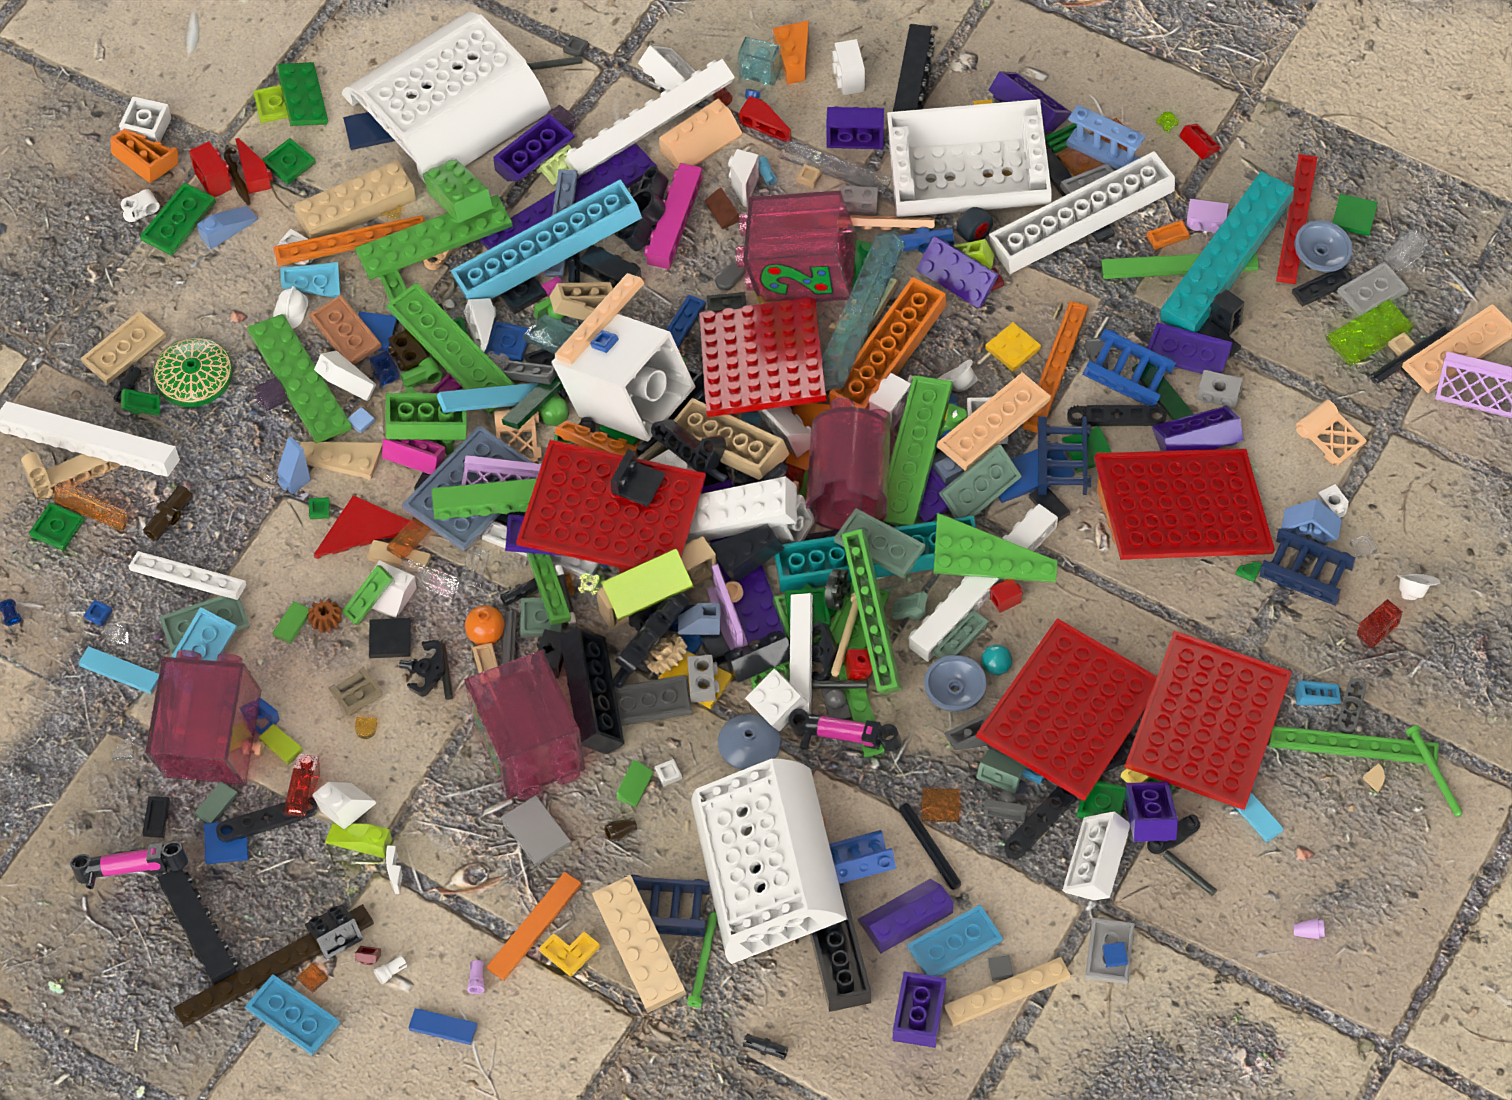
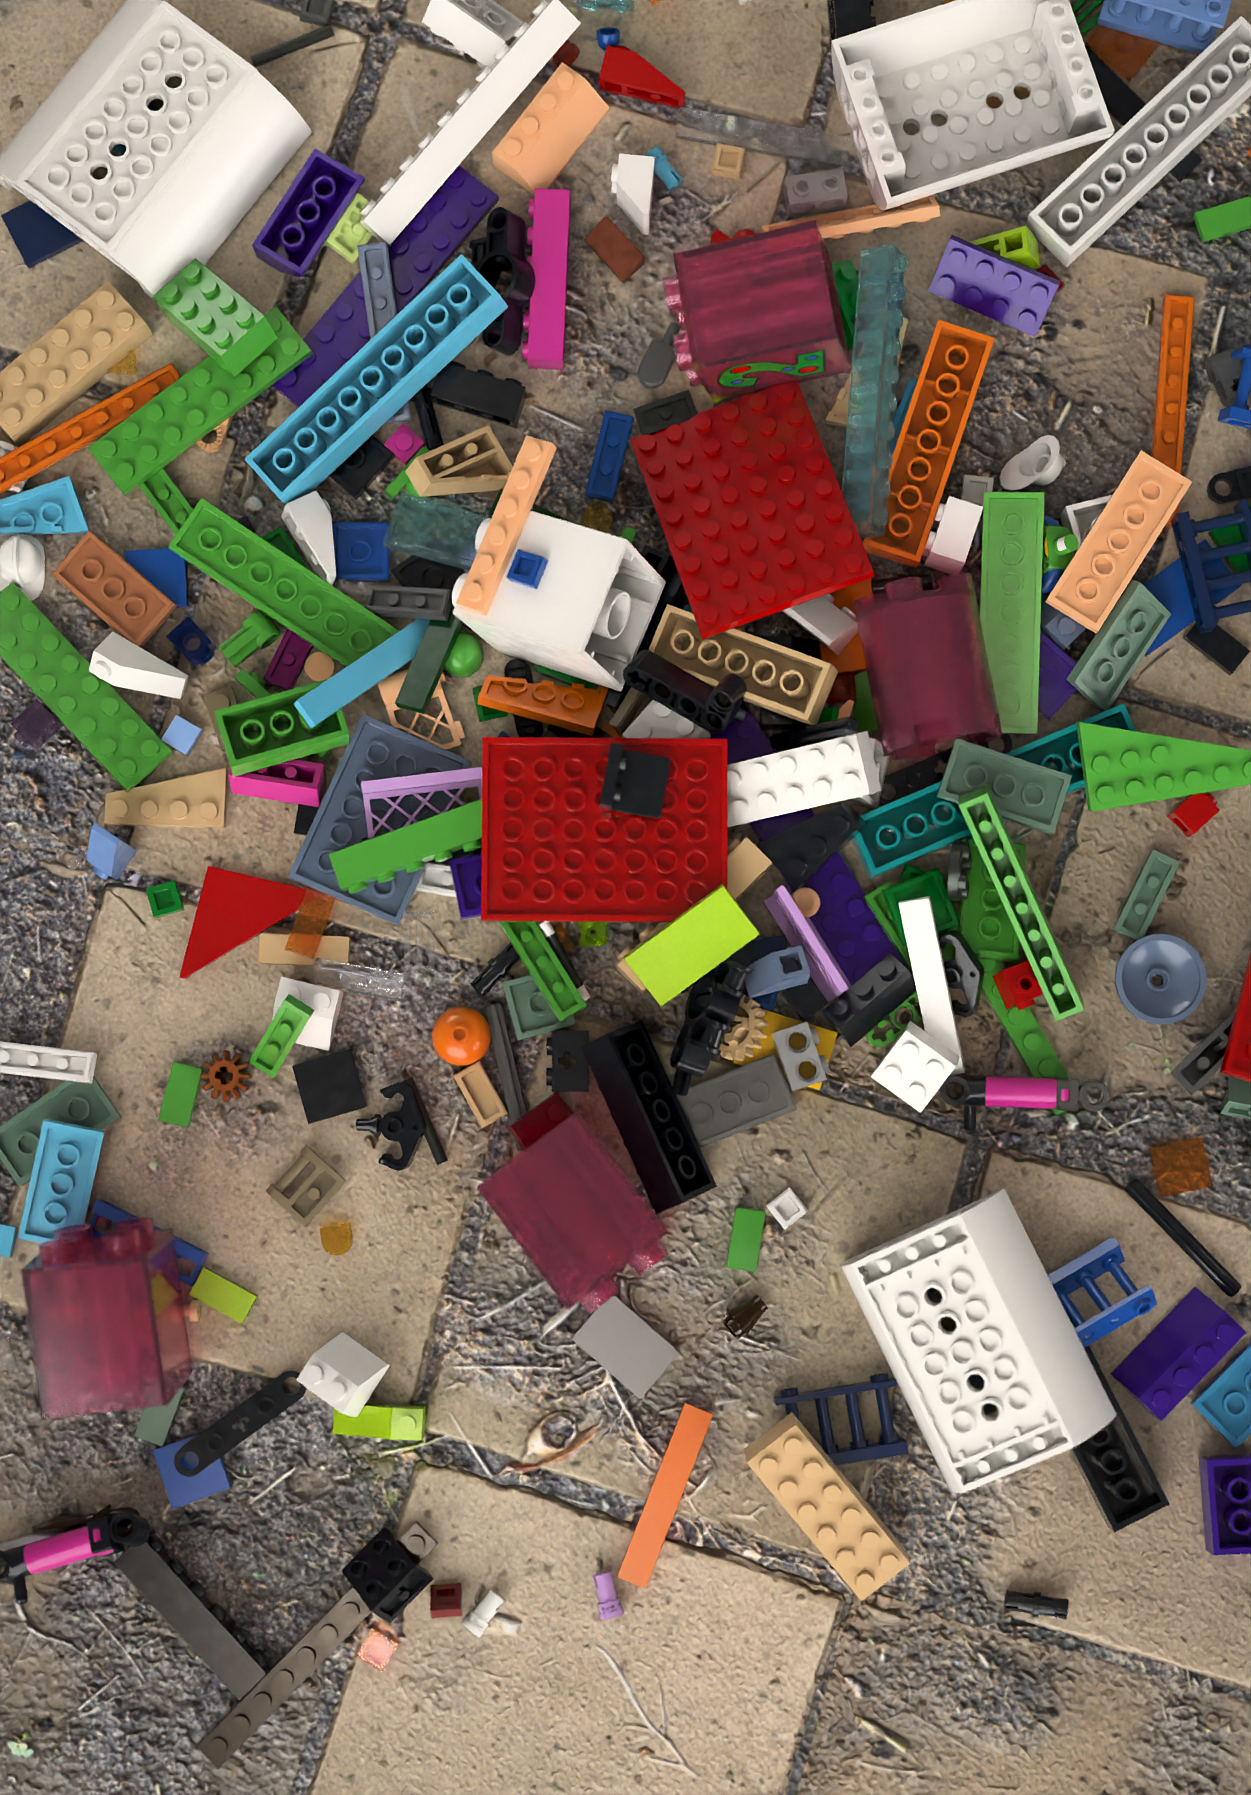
camera: 15 degrees left, 25 degrees up
black tile [142,796,170,838] -> none
dark azure plate [245,974,340,1056] -> none
clear red slope [284,754,320,817] -> none
white slope [386,845,403,894] -> none
dark brown brick [387,329,427,372] -> none
blue tile [408,1008,477,1045] -> none
yellow plate [539,932,600,977] -> none
clear purple brick [546,104,576,132] -> none
bright green bar [687,911,717,1008] -> none
sand blue dish [718,714,780,770] -> none
pearl dark grey bar [789,680,869,689] -> none
dark grey tile [821,688,851,720] -> none
dark purple brick [826,106,884,150] -> none
tan bar [831,593,859,677] -> none
sand green tile [891,591,928,621] -> none
blue piece [894,227,954,253] -> none
white brick [909,504,1058,661] -> none
black wheel [957,207,993,242] -> none
teal hair [981,644,1012,676] -> none
yellow plate [985,322,1041,372] -> none
light grey plate [1060,163,1114,195] -> none

